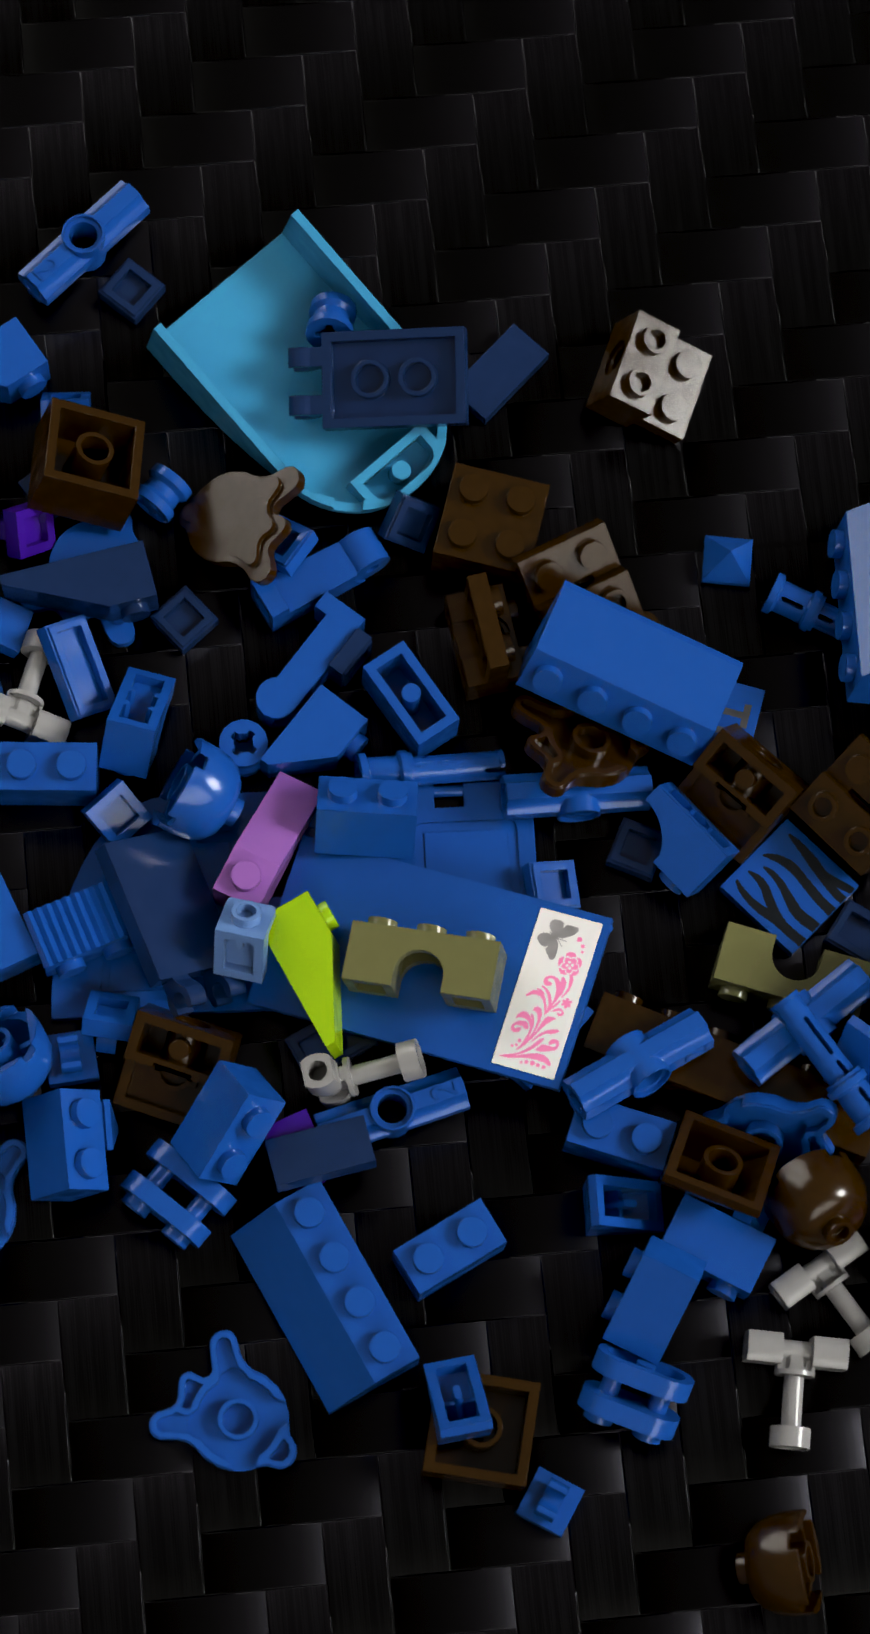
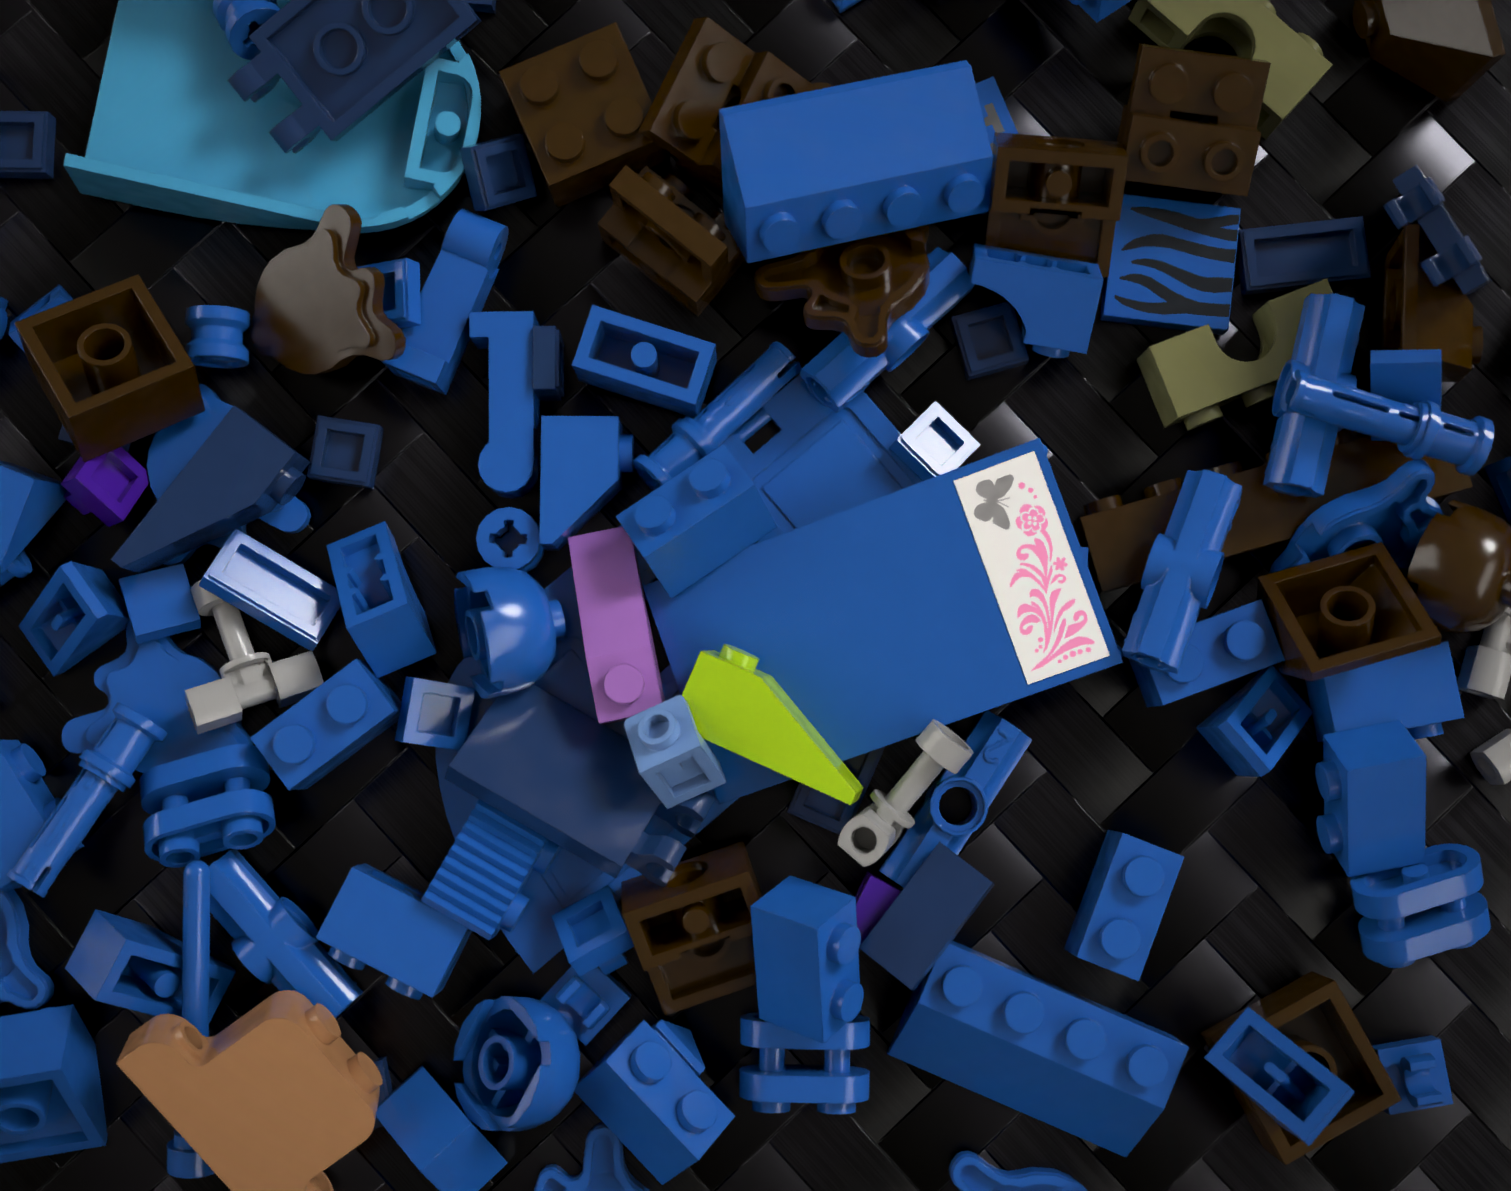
camera: 30 degrees left, 10 degrees up
olive arch [341,916,507,1013] -> none

